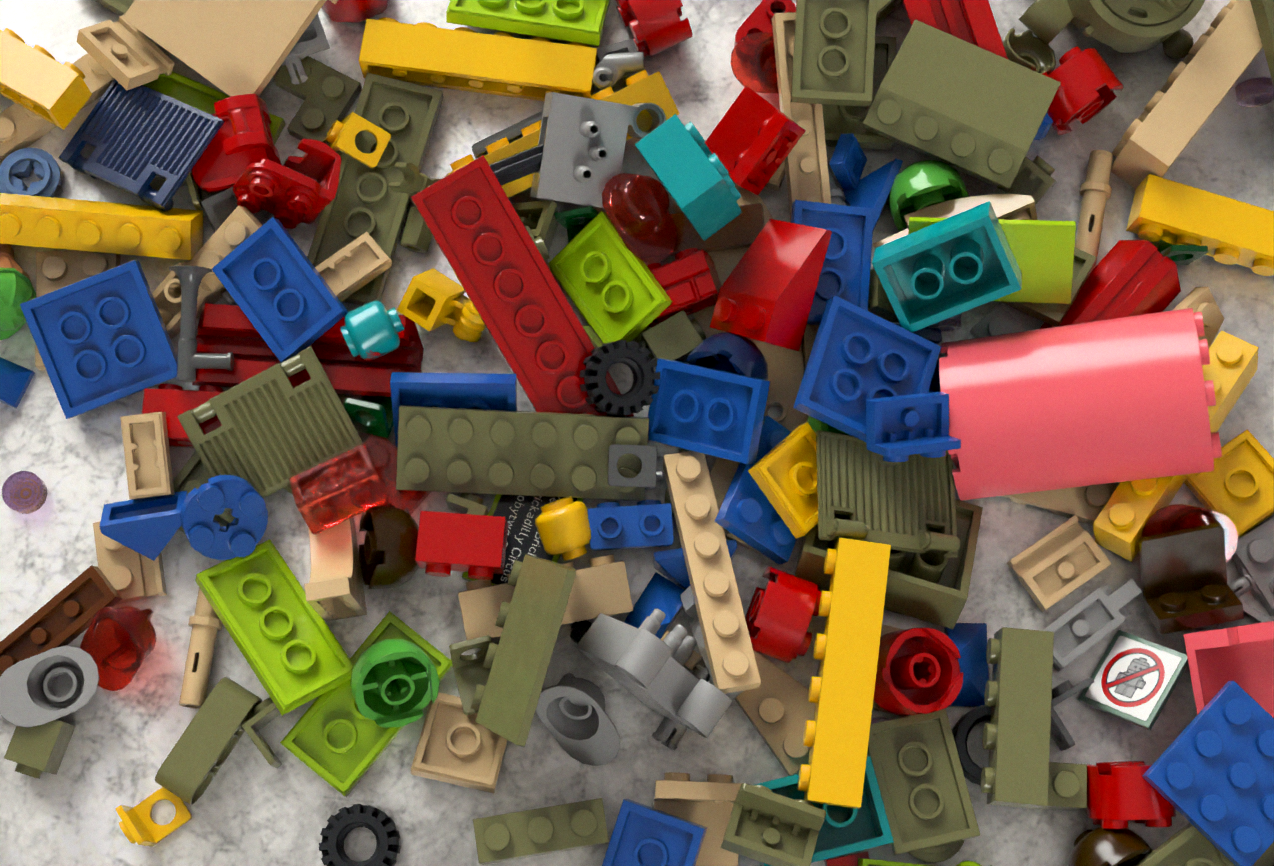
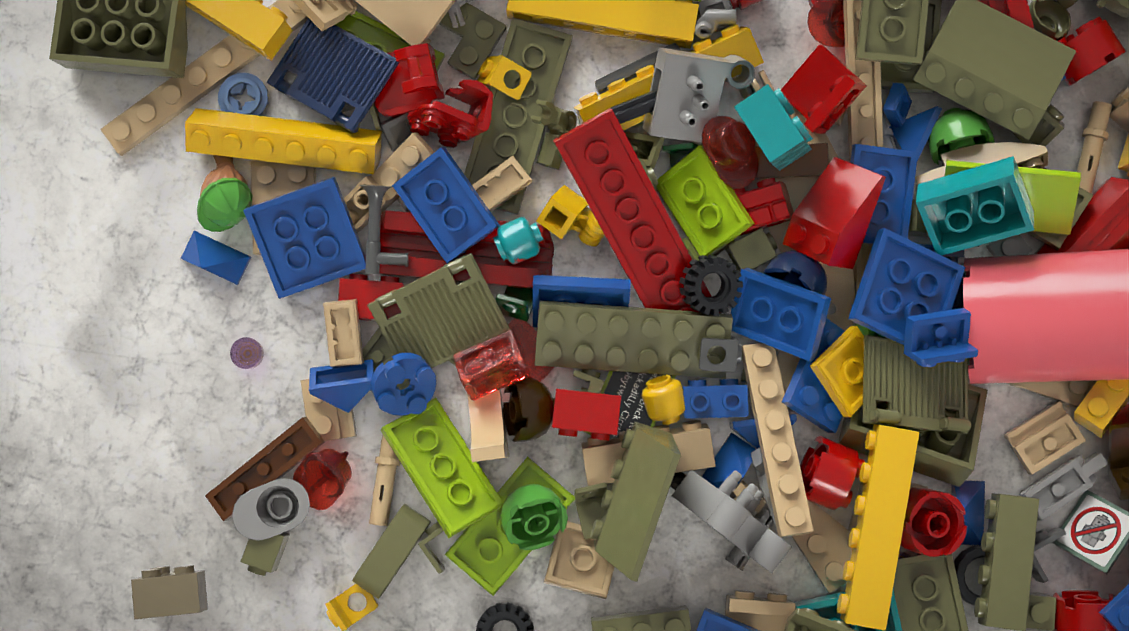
camera: 10 degrees right, 10 degrees up
light grey piece [536,673,620,766] -> none

